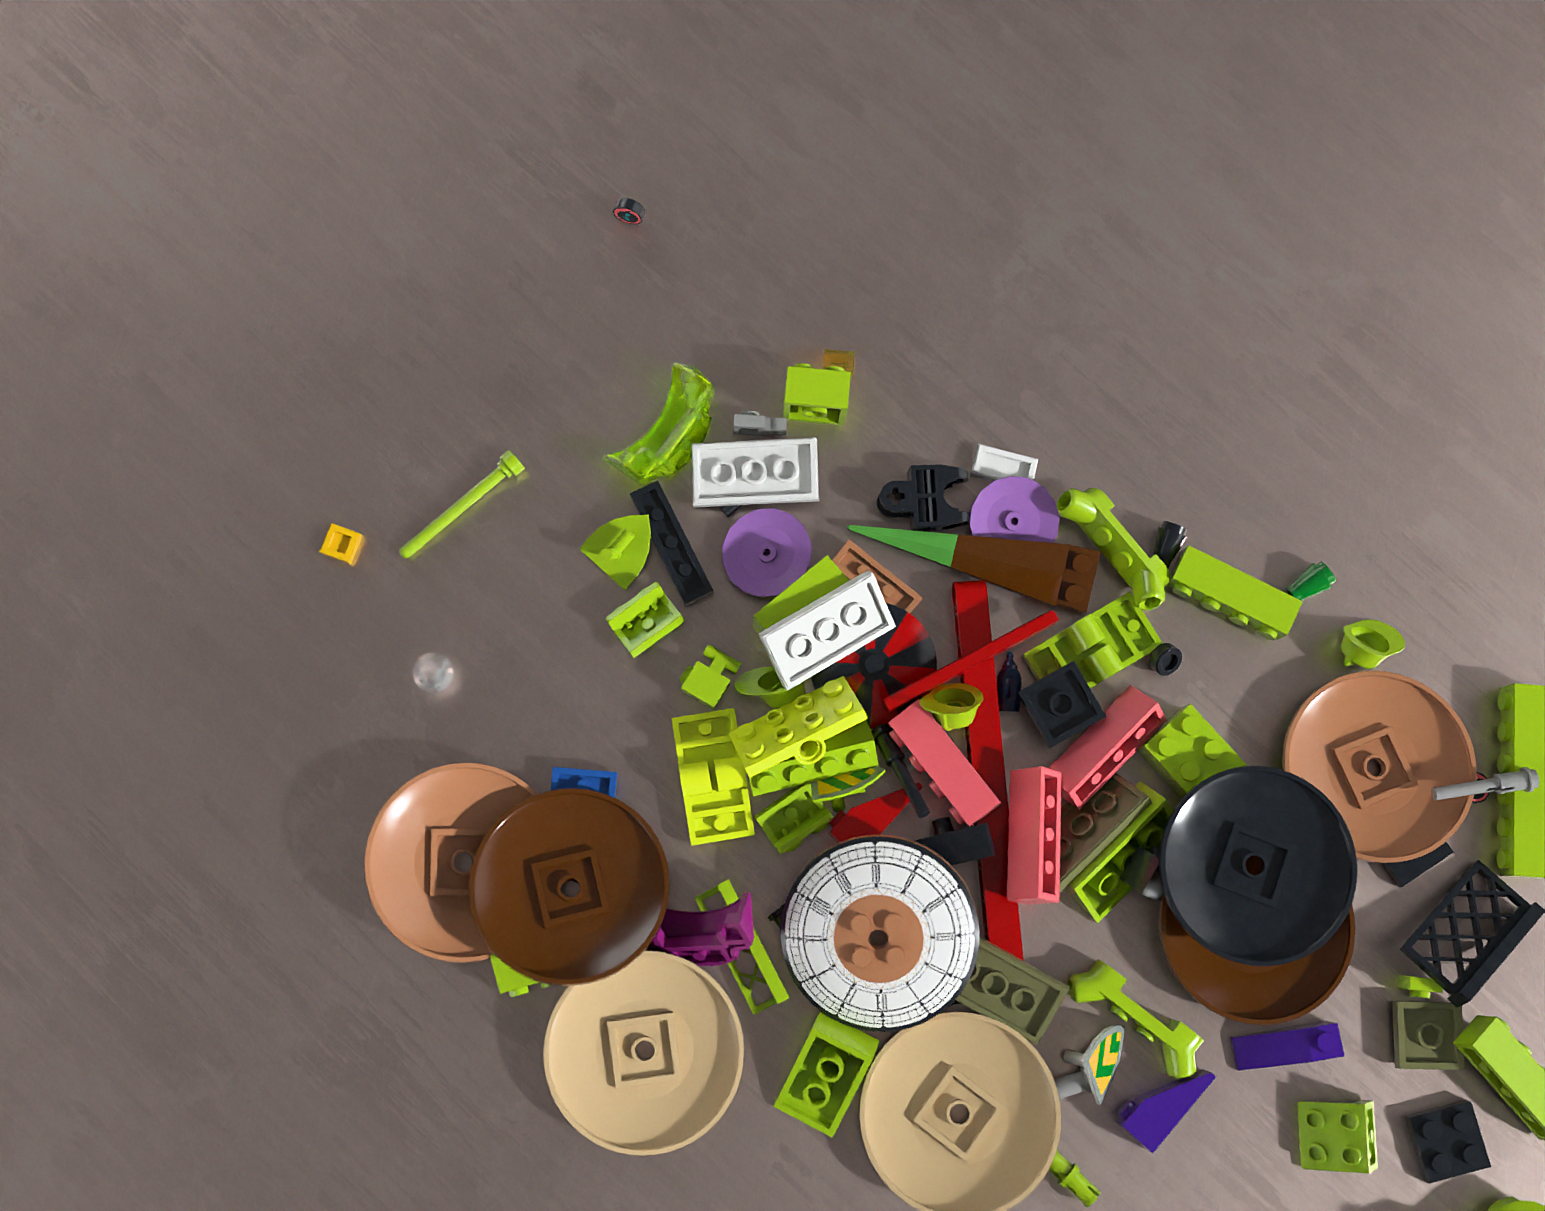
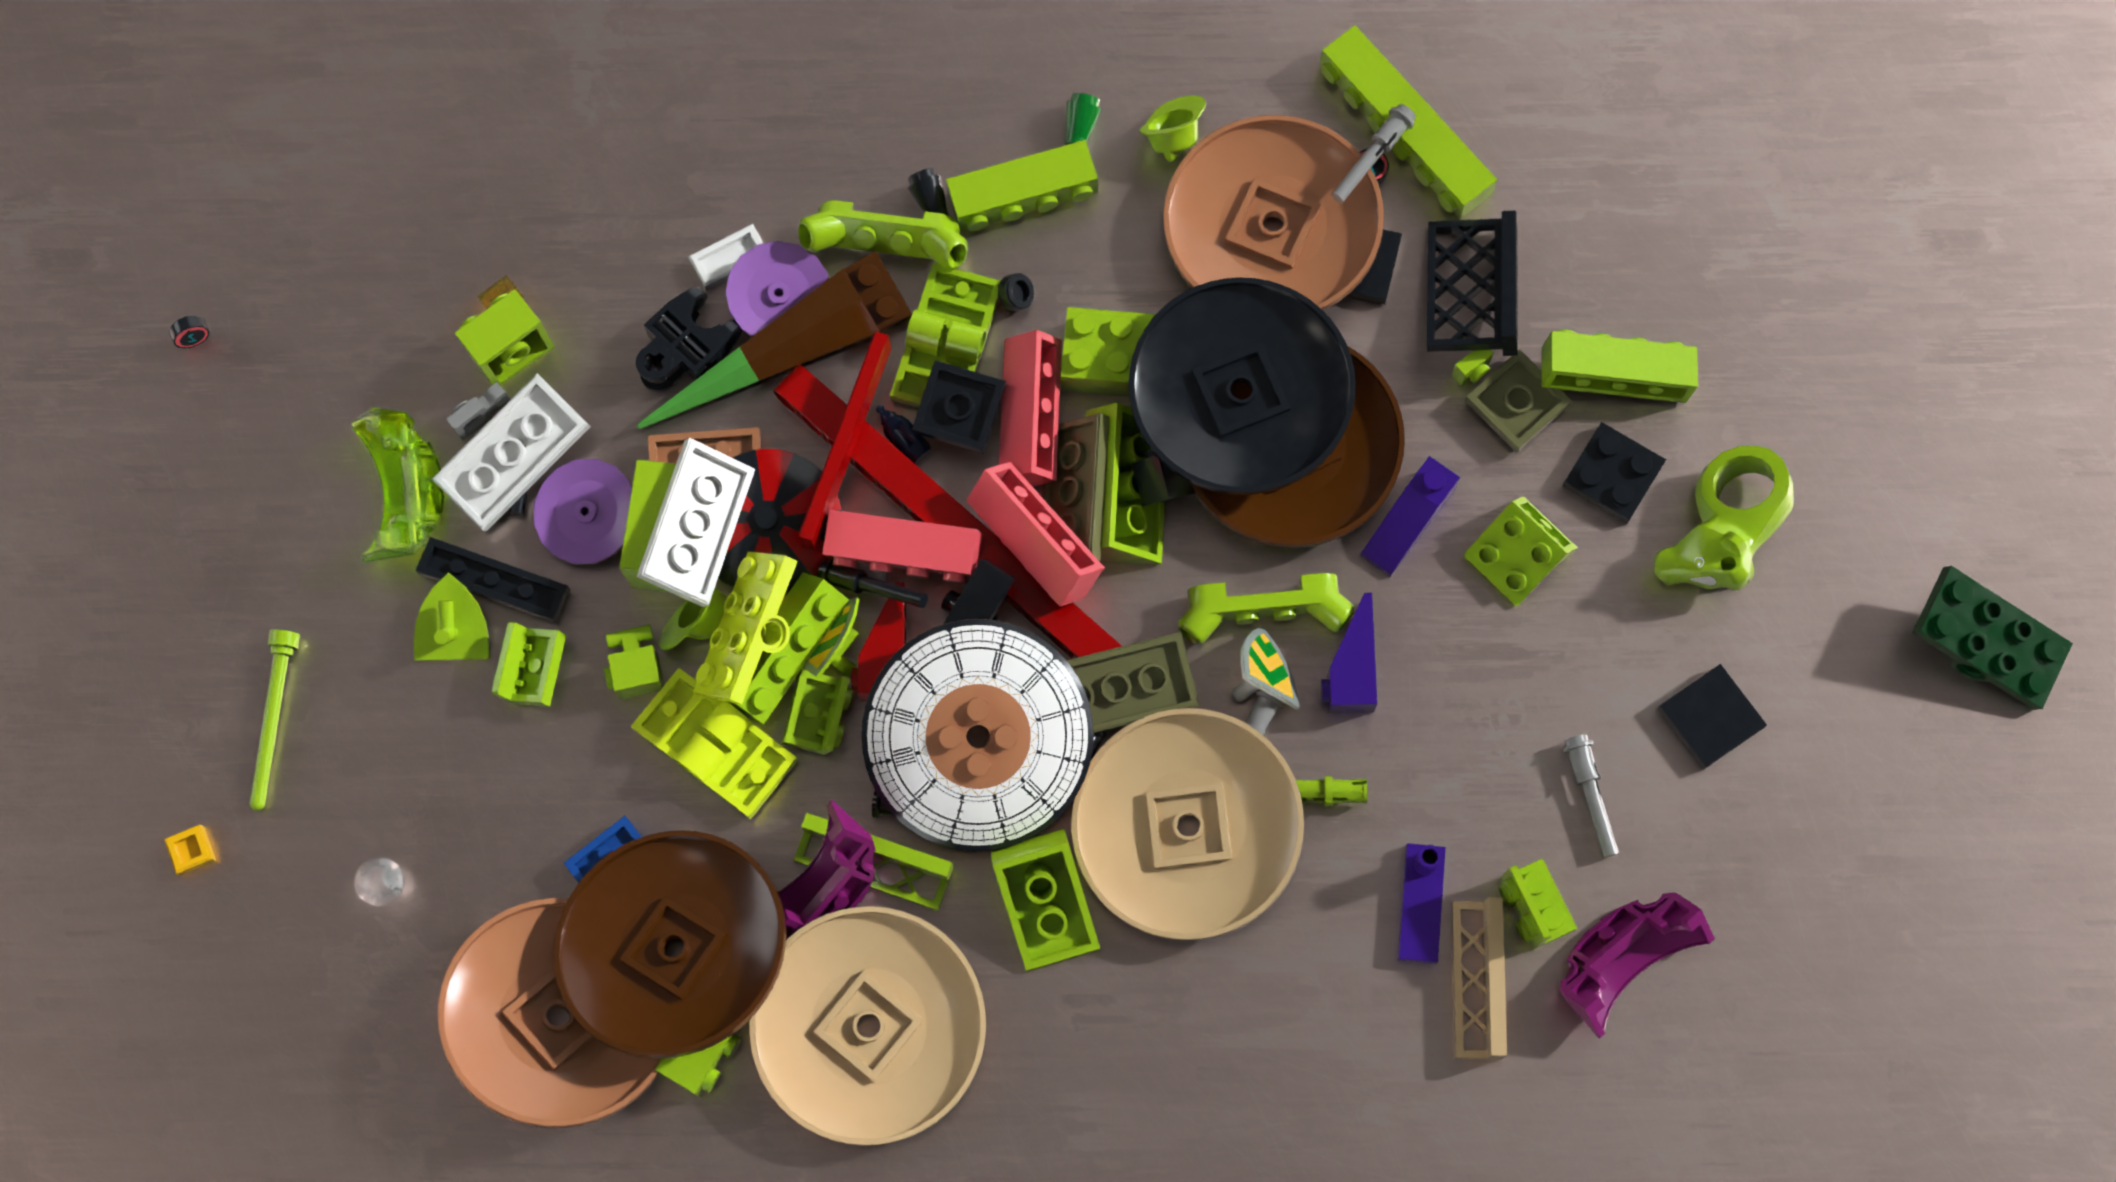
camera: 30 degrees left, 5 degrees down
lime piece [919,683,983,731] -> none

